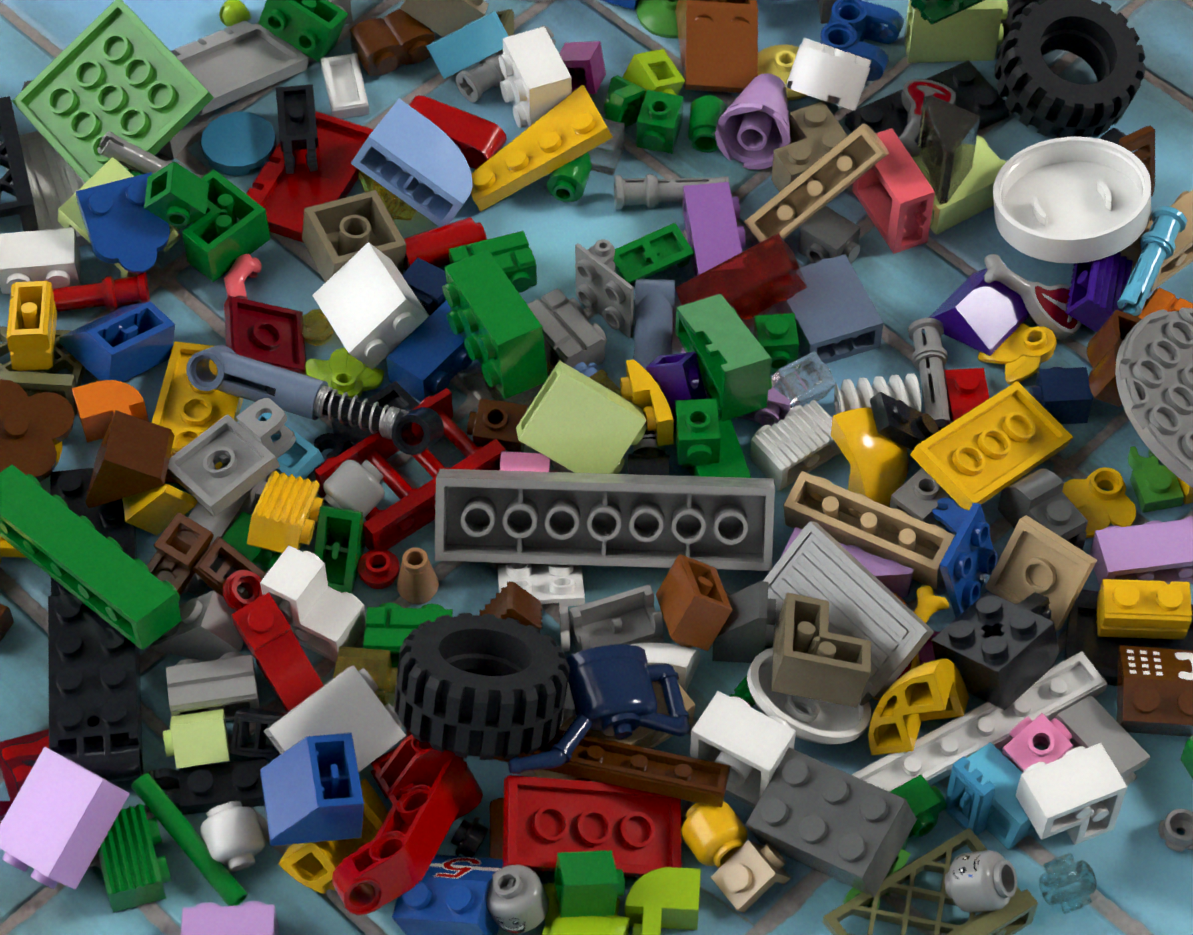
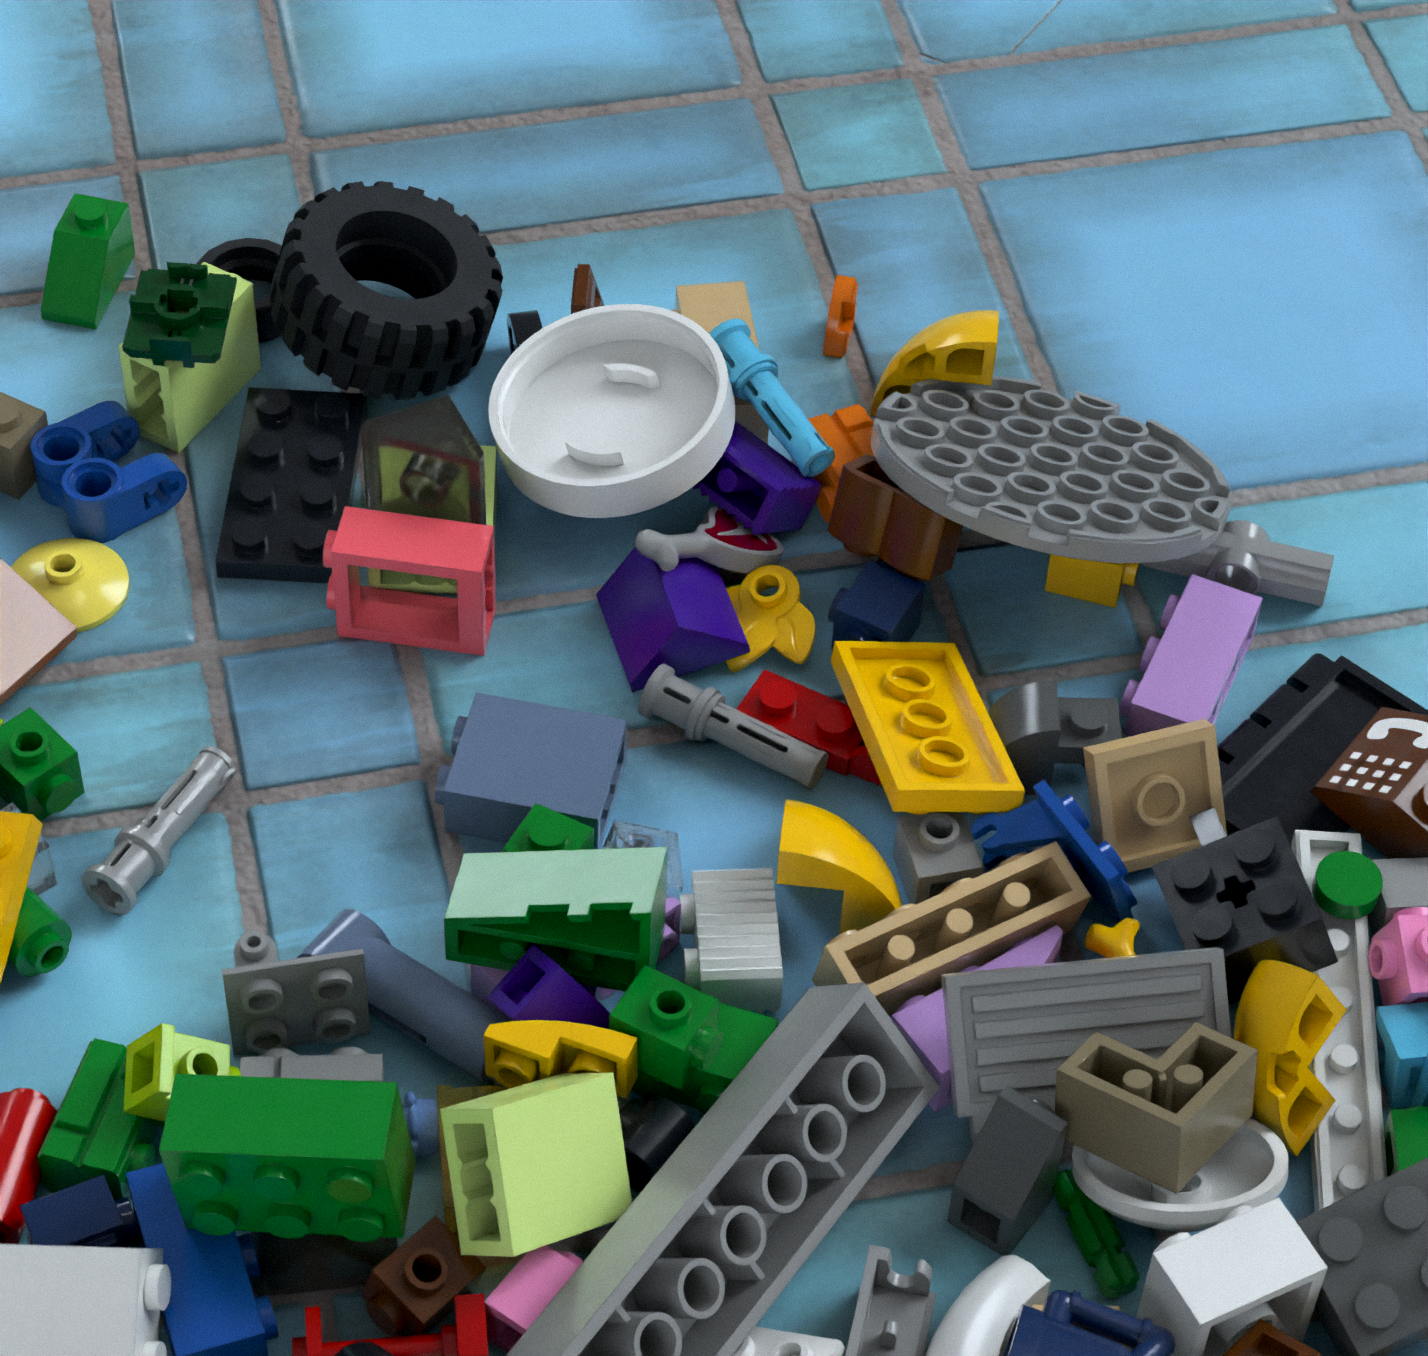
camera: 60 degrees left, 5 degrees down
green hinge [613,222,694,285] -> none
dark orange brick [655,554,732,651] -> none
clear red brick [675,233,807,321] -> none
medium lavender brick [682,182,751,299] -> none
green brick [688,95,727,153] -> none
lavender cone [715,74,791,170] -> none
tan brick [744,124,889,252] -> none
dark tan brick [771,101,848,192] -> none
white brick [785,38,871,111] -> none
dark grey brick [798,206,861,264] -> none
white piece [834,373,921,414] -> none
black hinge [870,392,950,451] -> none
dark grey piece [899,79,956,157] -> none
yellow plate [1062,467,1136,538] -> none
yellow brick [1096,579,1192,640] -> none
bright green plate [1128,446,1184,513] -> none
none -> lime brick [123,1023,241,1121]
none -> green tile [1312,851,1383,919]

